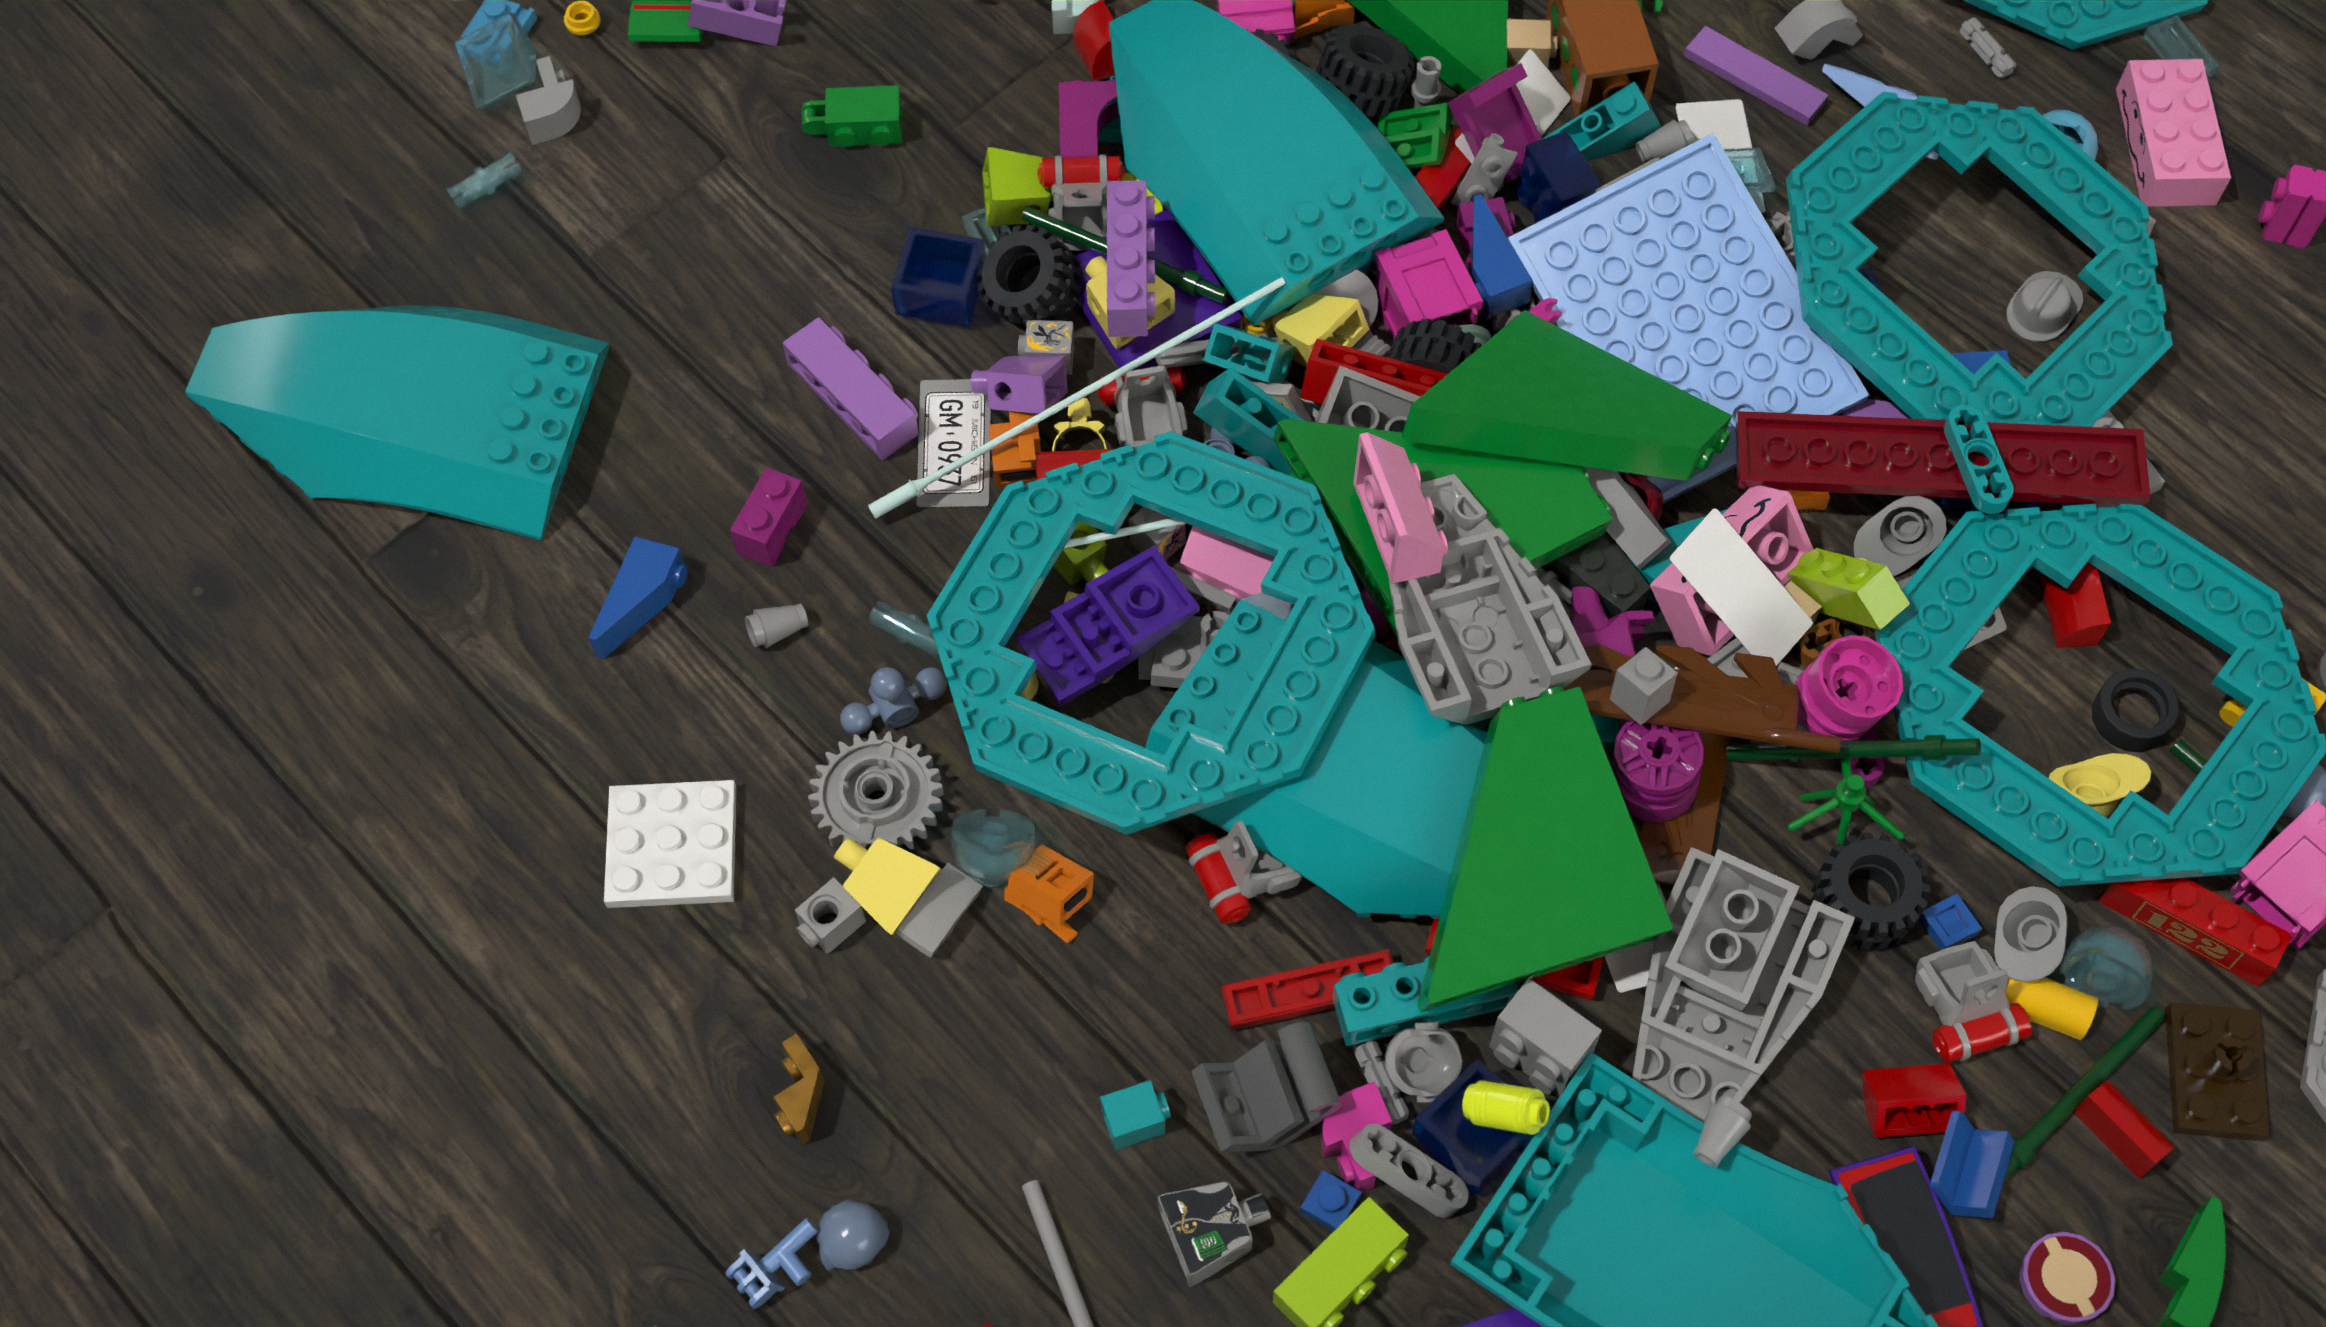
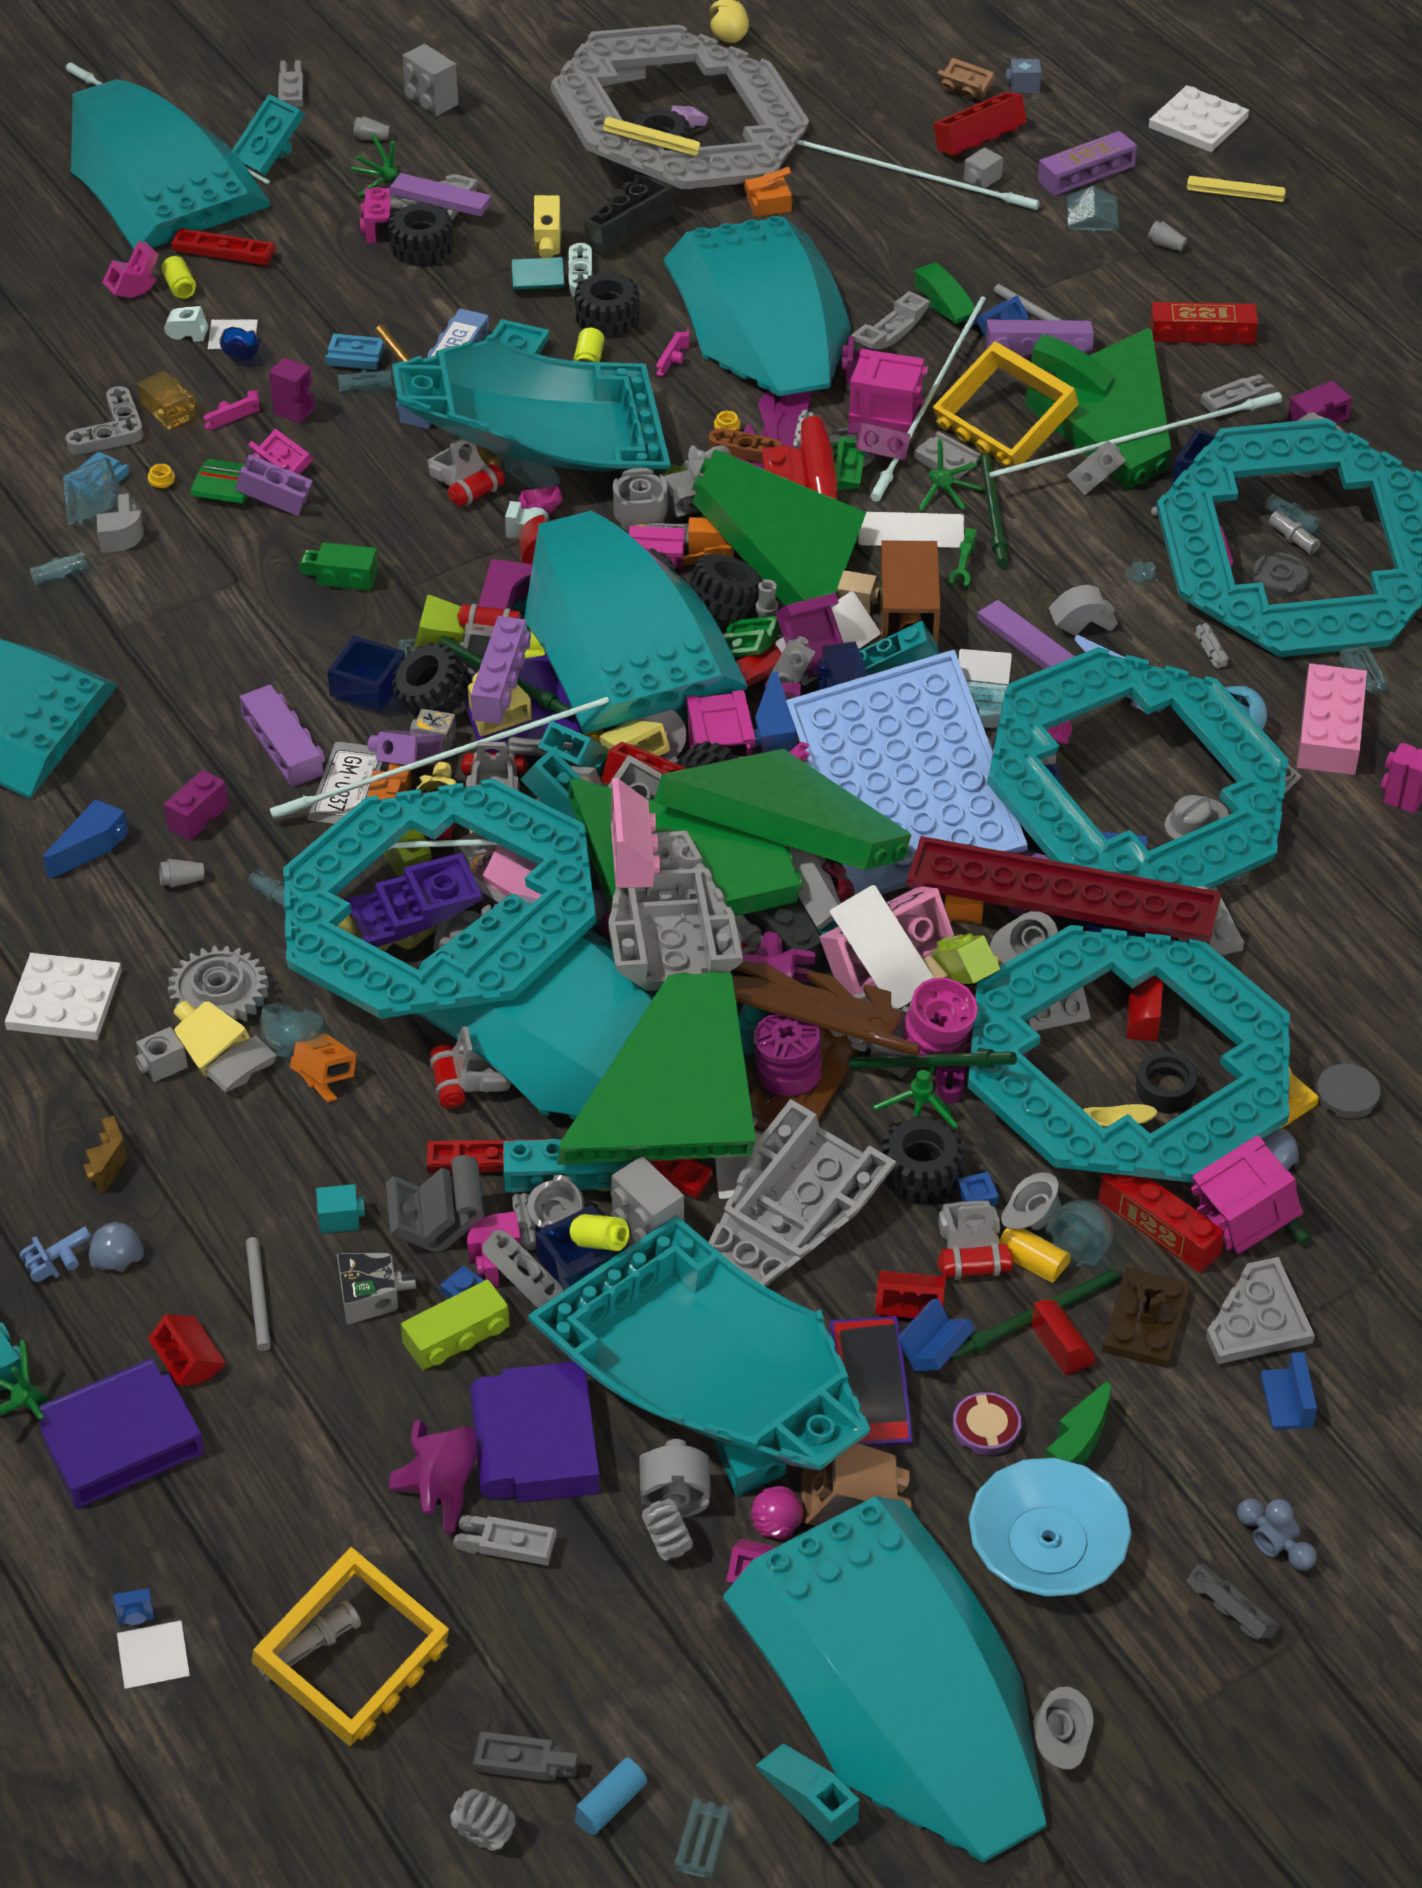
camera: 10 degrees right, 15 degrees down
sand blue piece [840,667,947,735] -> none
light grey brick [1610,647,1678,725] -> none
light grey slope [1664,849,1800,1012] -> none
light grey cone [1693,1096,1752,1168] -> none
teal beam [1944,404,2014,514] -> none

